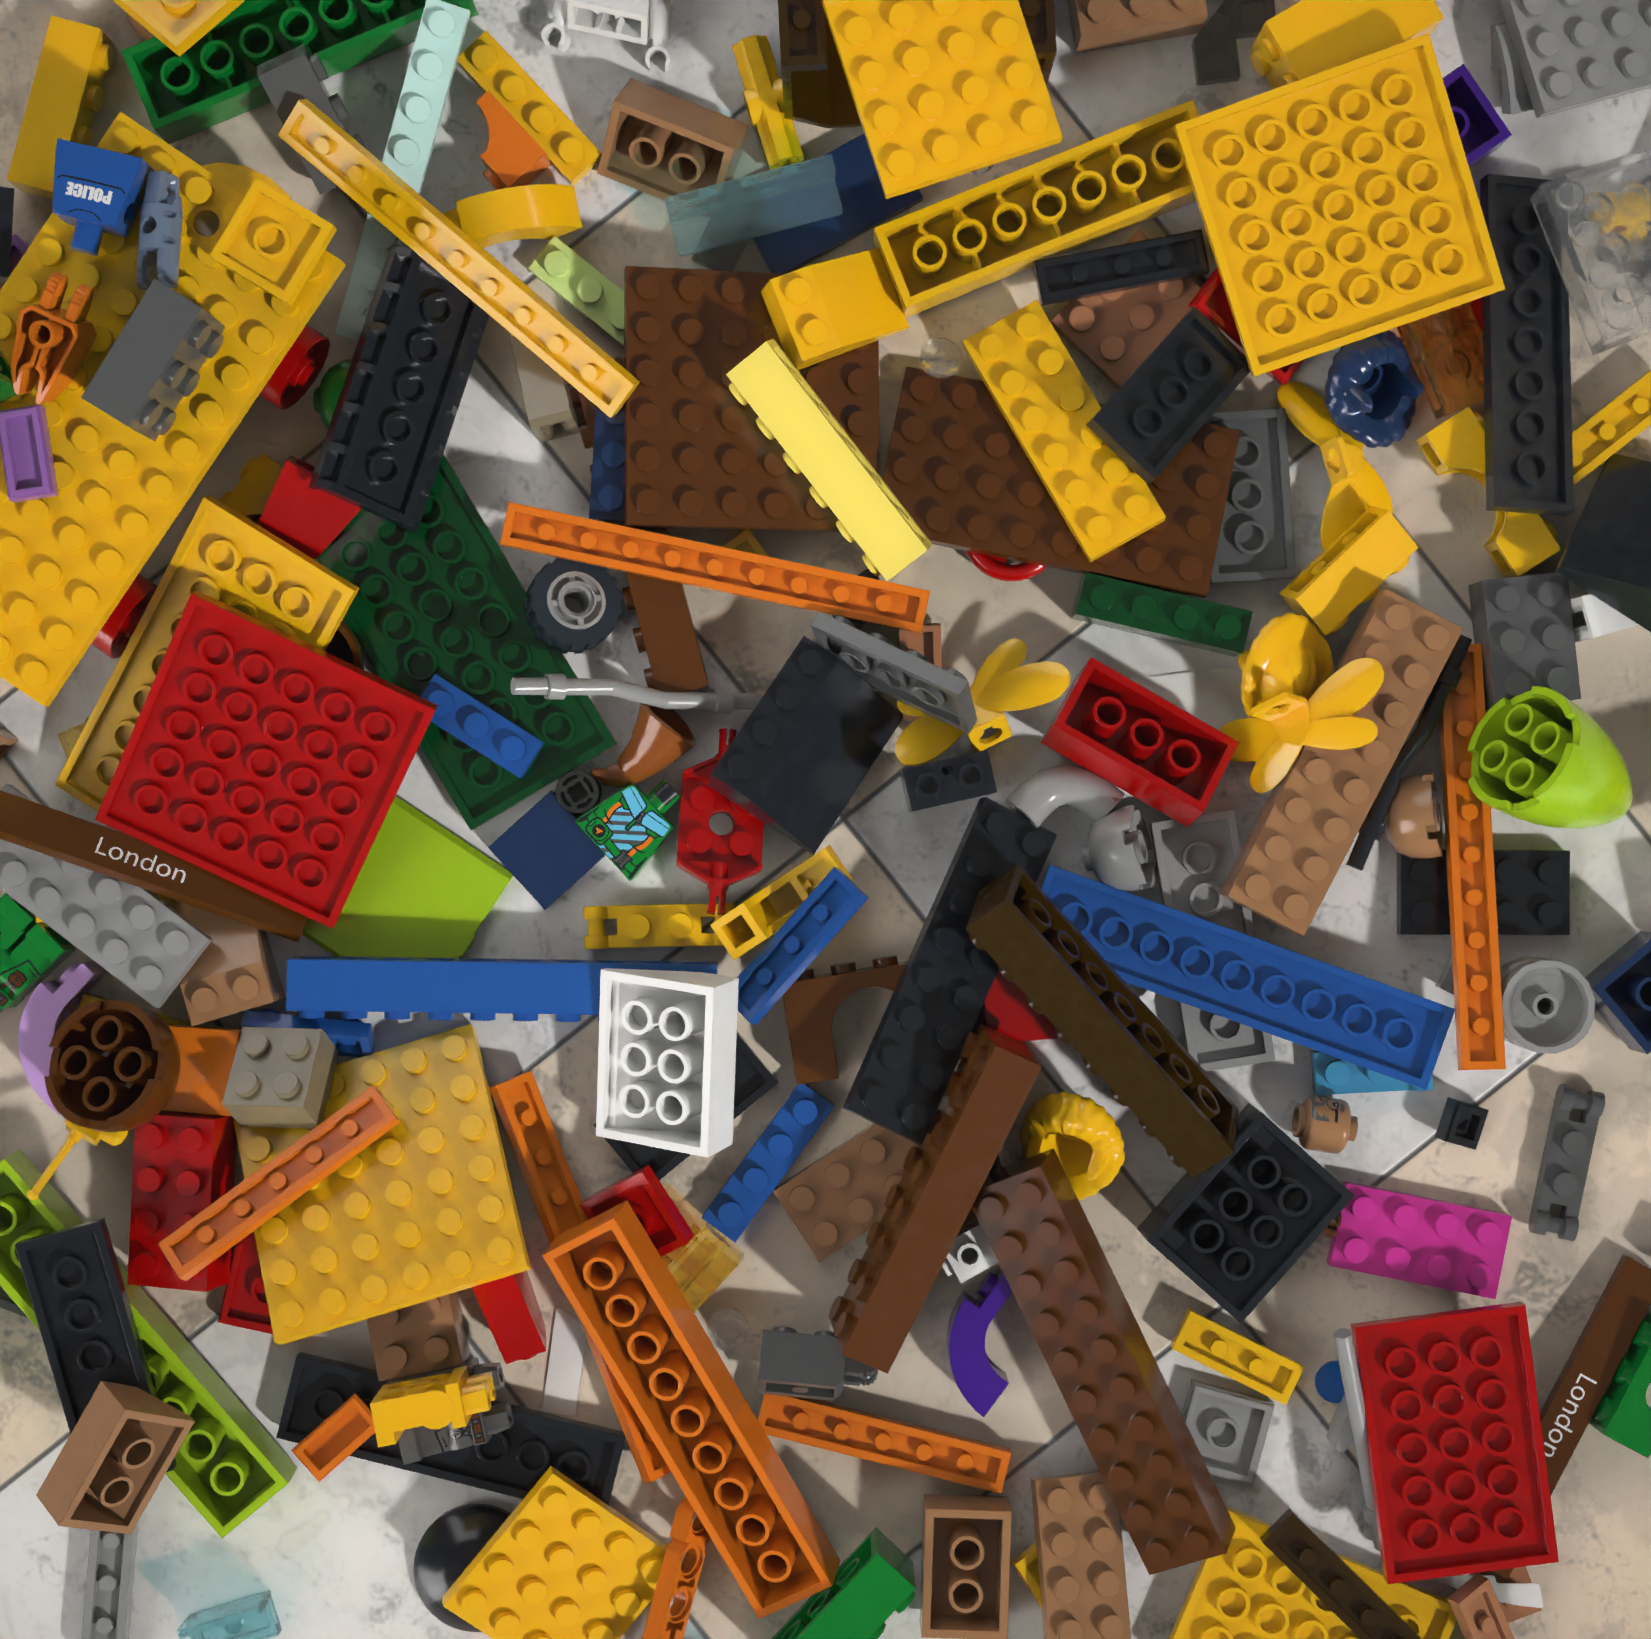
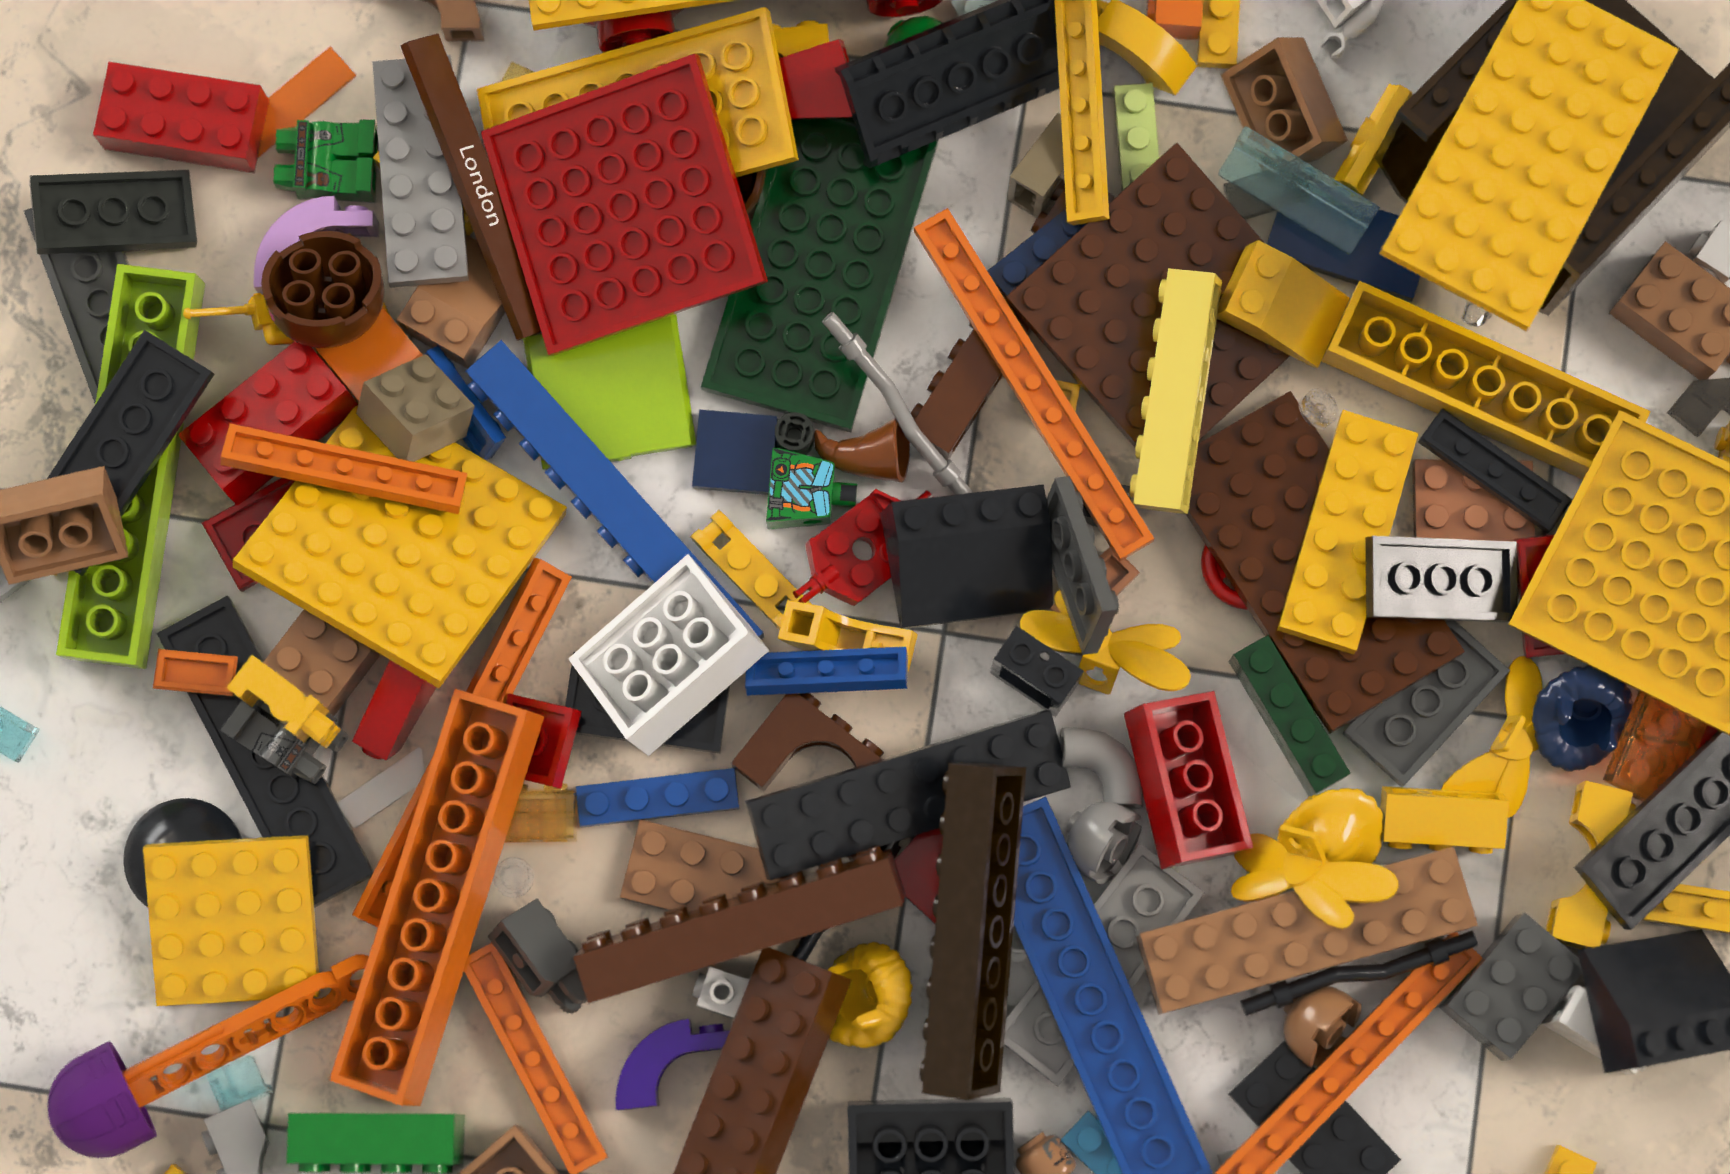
camera: 40 degrees right, 10 degrees down
blue plate [420,674,545,778] -> none
black wheel [524,558,622,654] -> none
lime cylinder [1467,686,1633,829] -> none

